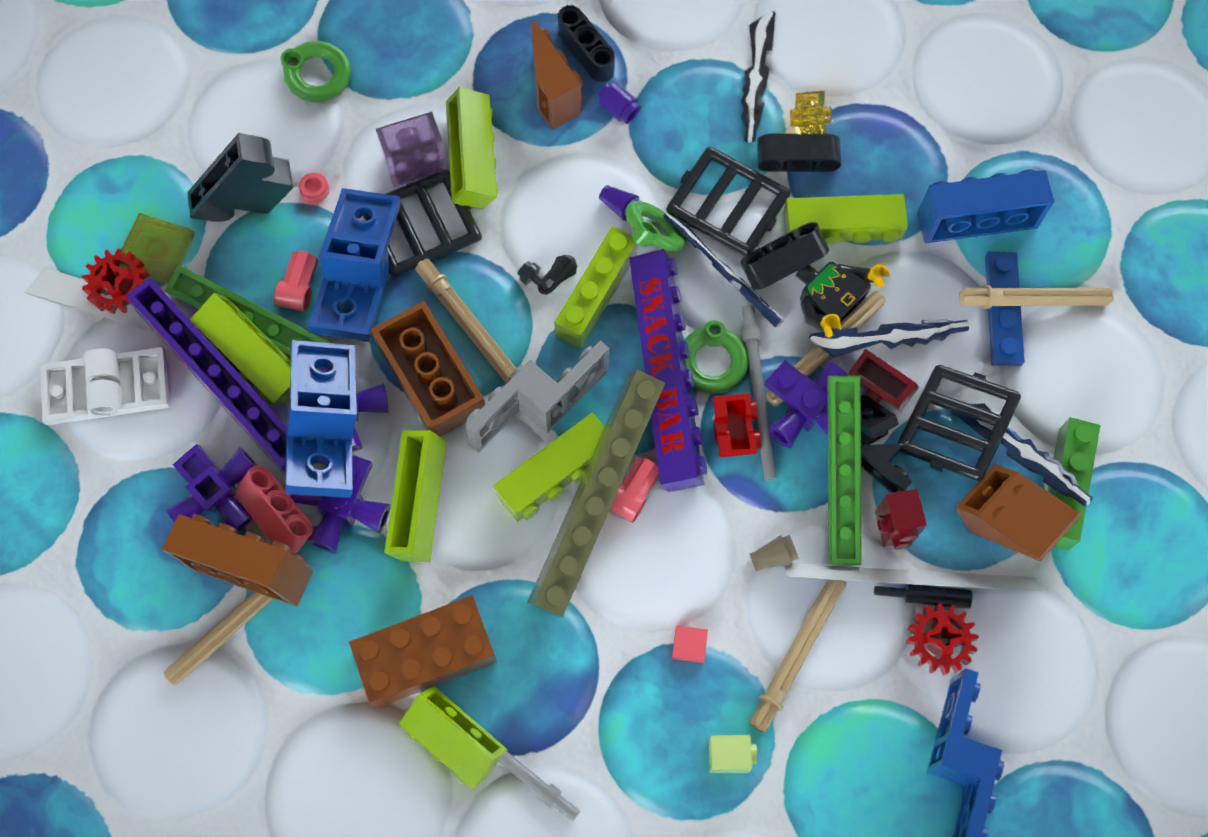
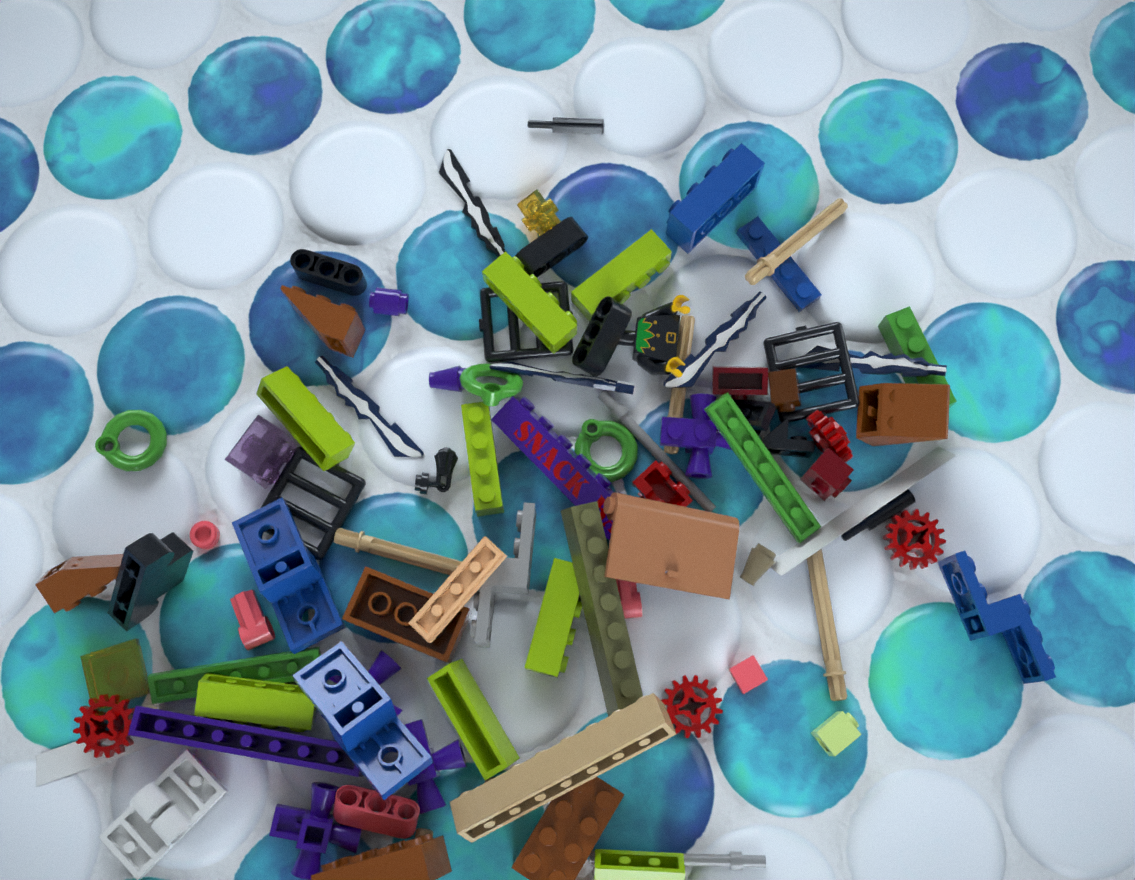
camera: 35 degrees left, 5 degrees up
none -> dark orange slope [35,554,123,613]
none -> dark blue sword [315,356,424,457]
none -> light nougat tile [409,536,507,643]
none -> tan brick [450,693,677,843]
none -> lime brick [482,251,578,354]
none -> axle [527,117,605,134]
none -> nougat door [603,492,739,600]
none -> red gear [661,675,723,738]
none -> reddish brown brick [768,368,801,412]
none -> red gear [806,410,853,462]

